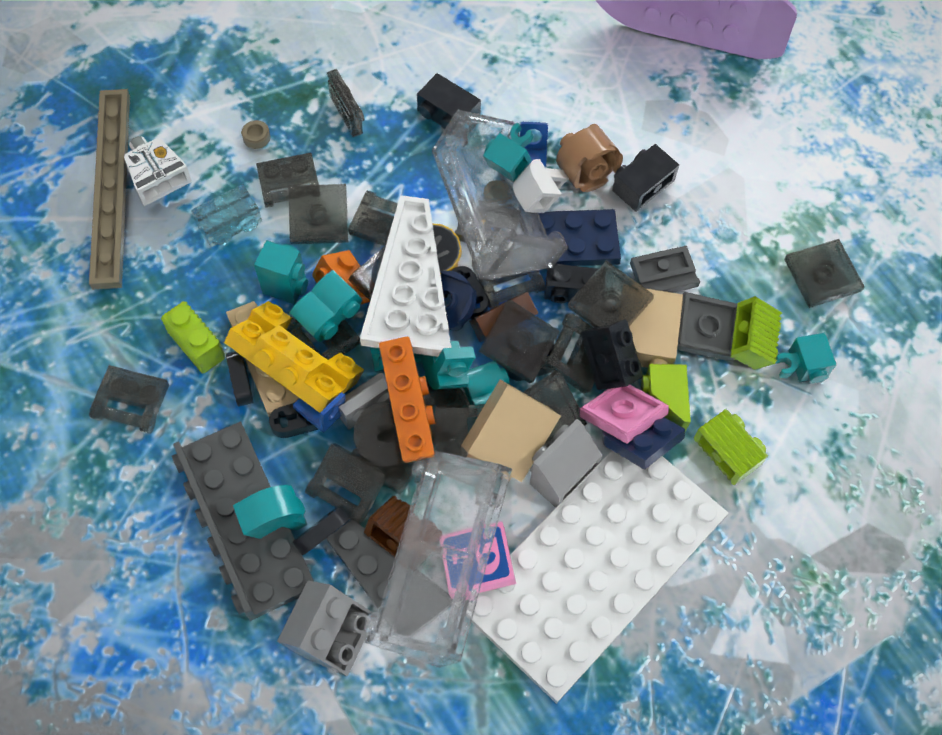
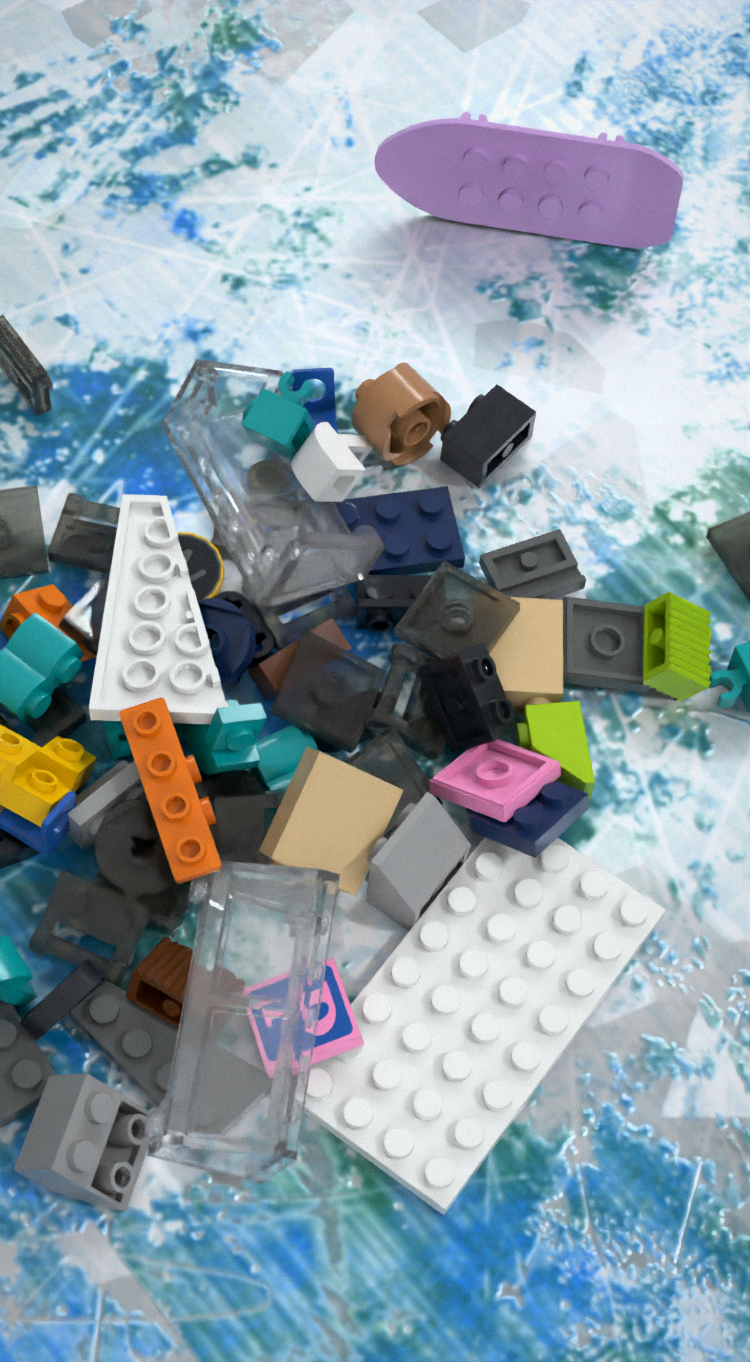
camera: 10 degrees left, 5 degrees down
black brick [417,73,481,138] -> none
lime brick [694,408,768,485] -> none

